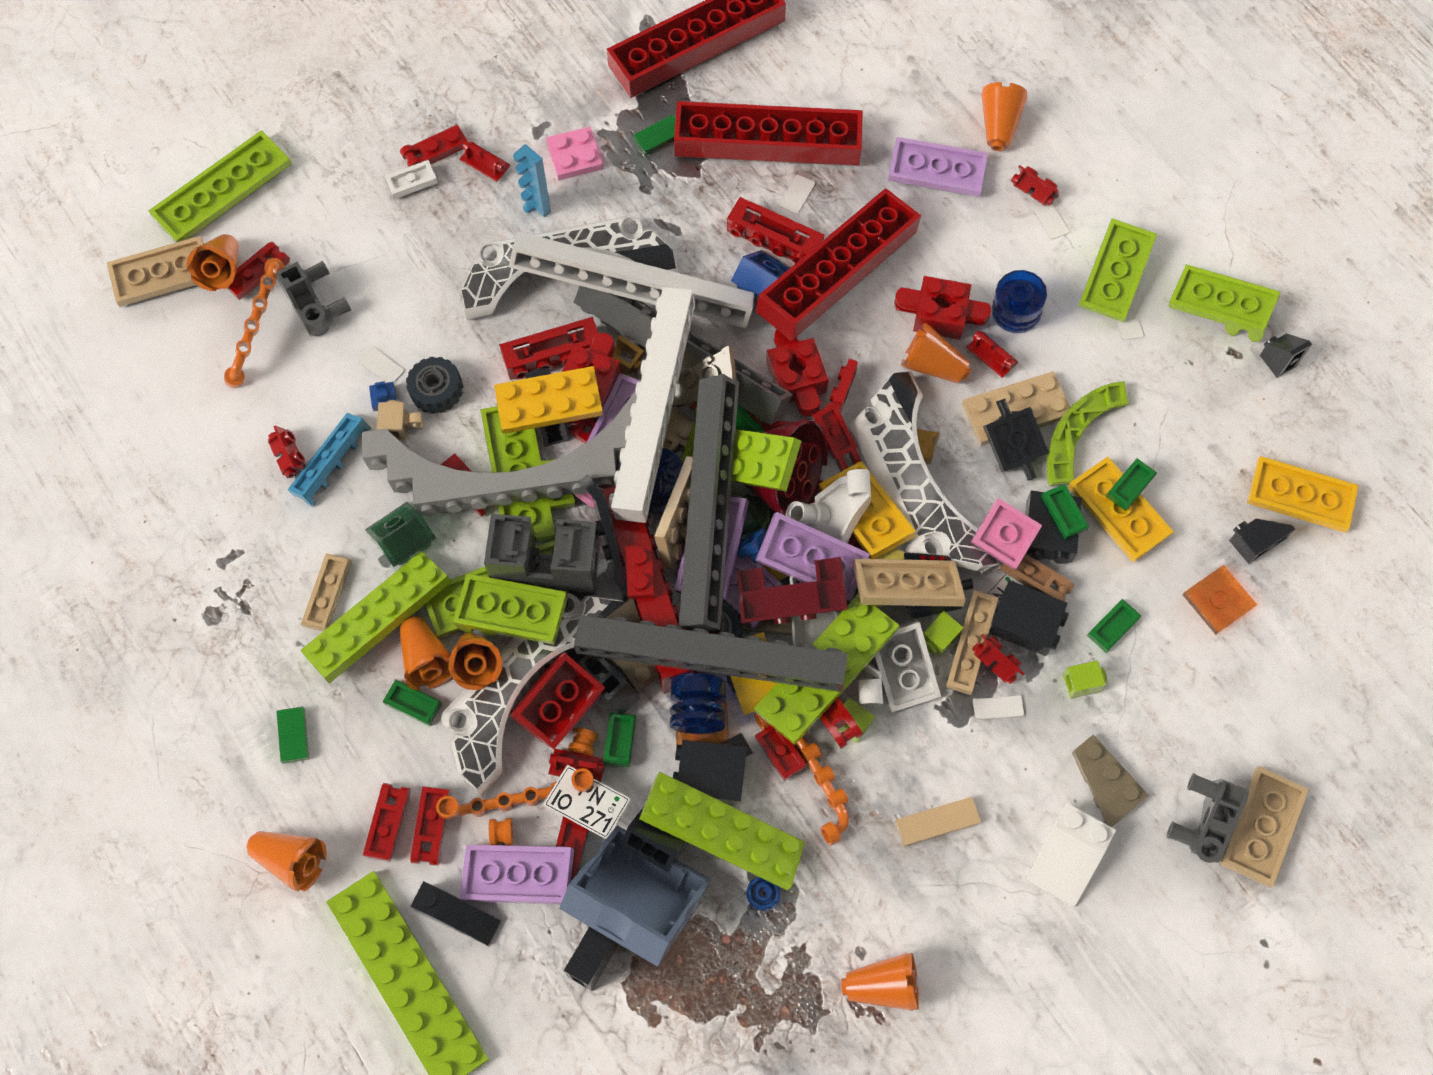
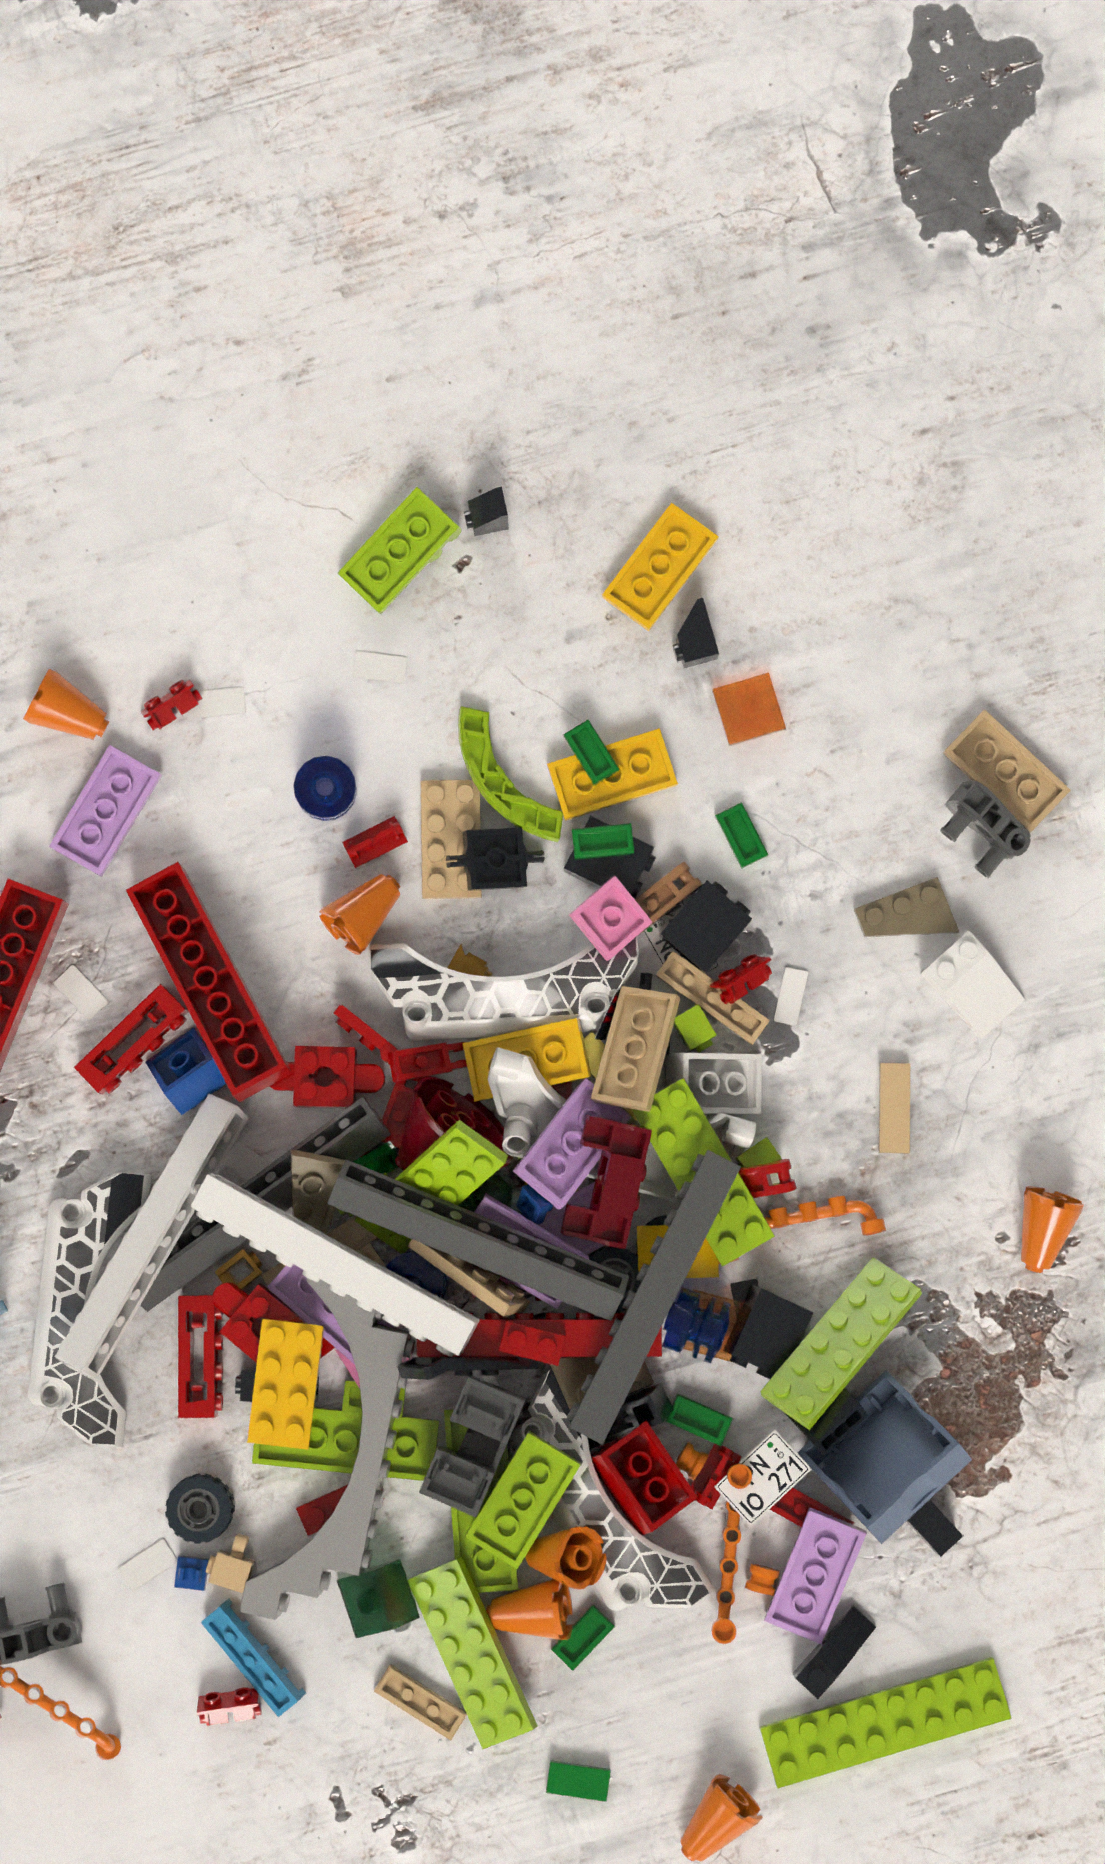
camera: 70 degrees left, 15 degrees up
red plate [363,783,411,862] -> none
red plate [410,786,451,866] -> none
blue plate [746,877,781,911] -> none
red plate [755,725,807,781] -> none
red brick [894,276,991,340] -> none
lime brick [1063,660,1107,699] -> none
lime hinge [1078,218,1157,323] -> none

